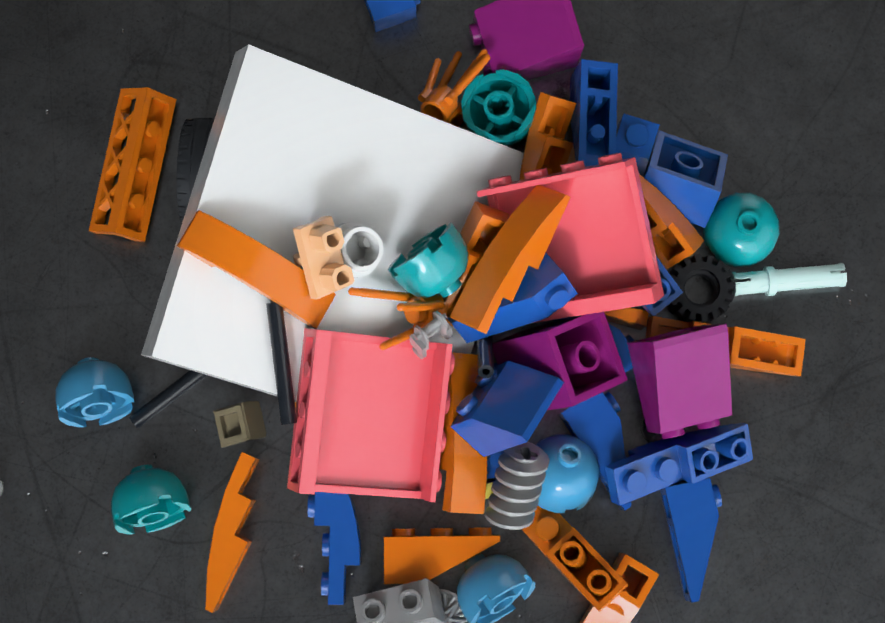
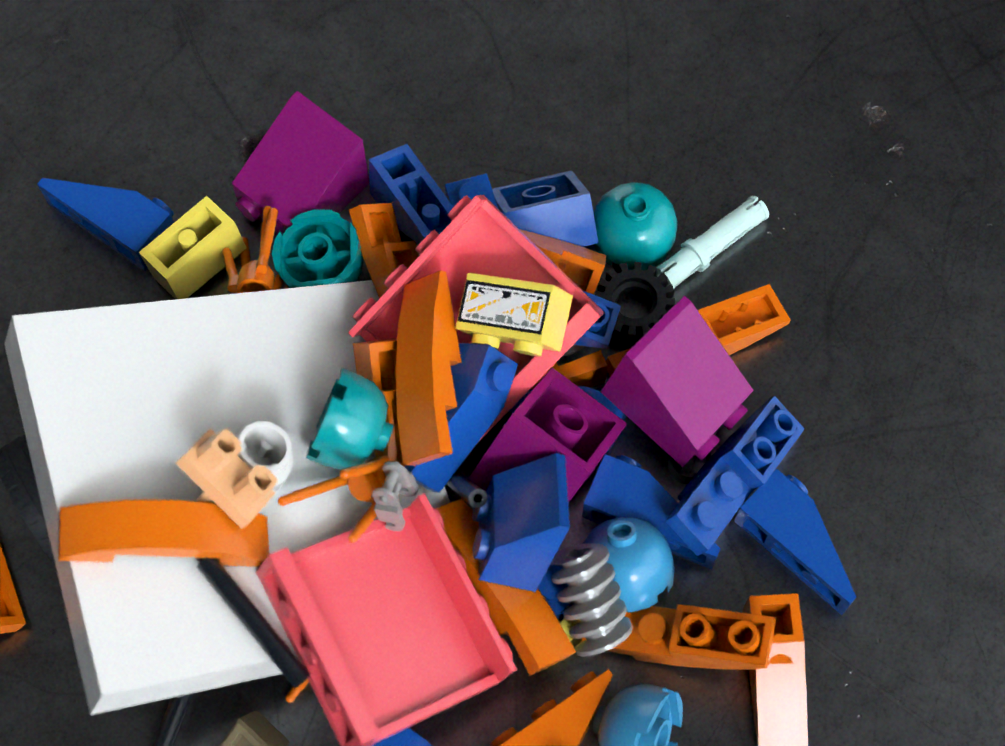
camera: 30 degrees left, 15 degrees down
none -> light yellow brick [139,196,247,299]
none -> brick [455,273,573,357]

